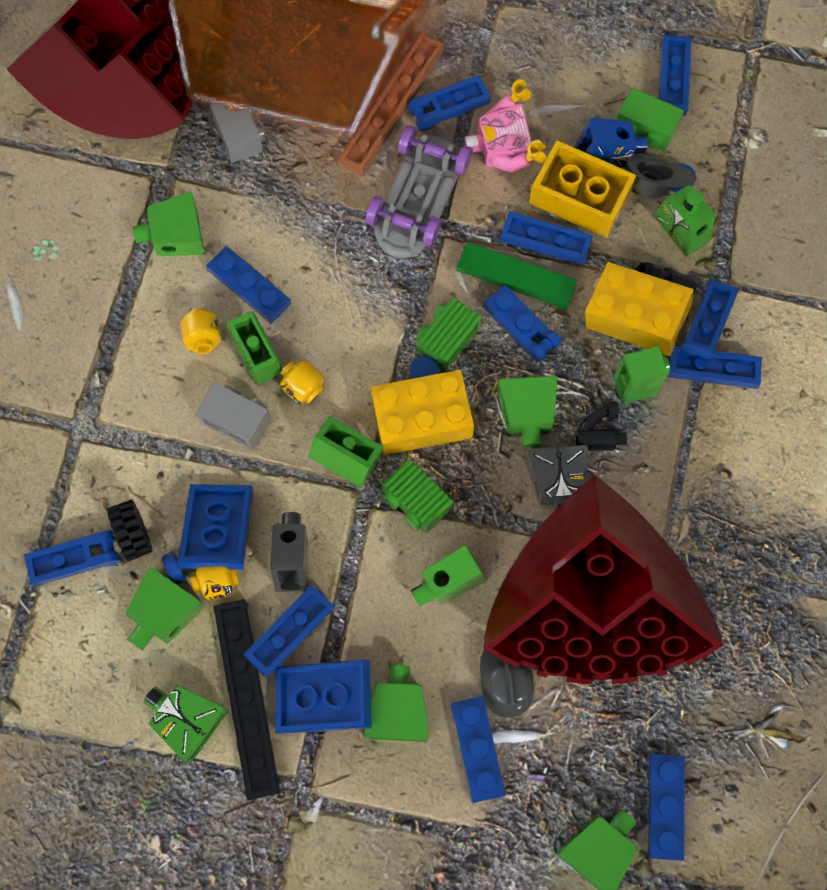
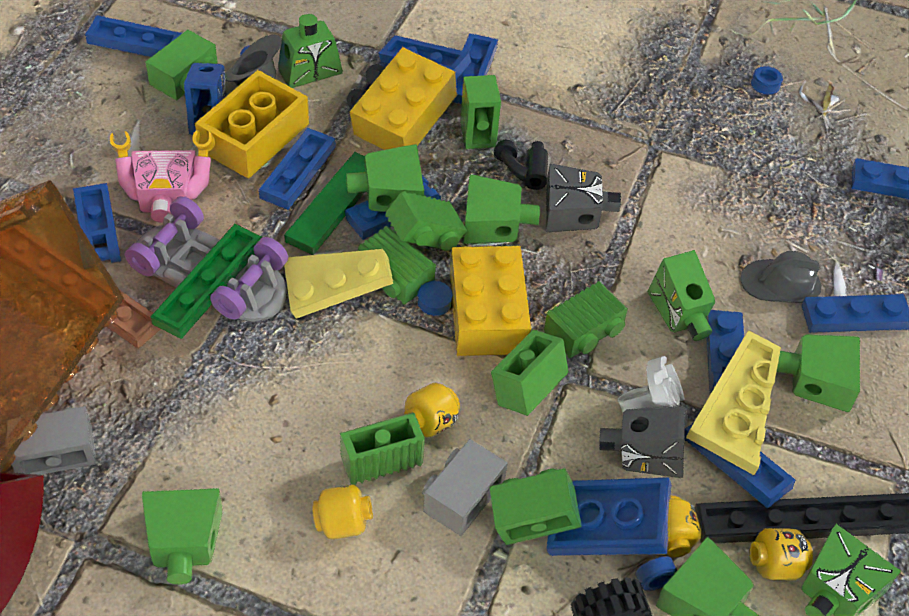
camera: 85 degrees left, 20 degrees down
blue plate [206,246,291,324] -> none
blue tile [276,659,371,734] -> none
dark red brick [483,475,724,684] -> none
none -> green tile [150,224,262,339]
none -> light yellow wing [284,249,393,319]
none -> bright green torso [346,145,424,212]
none -> bright green brick [385,191,467,251]
none -> bright green brick [490,468,582,545]
none -> white tile [618,356,688,426]
none -> light yellow wing [686,330,781,475]
none -> blue plate [706,310,744,393]
none -> yellow head [749,528,813,580]
none -> blue tile [751,66,783,95]

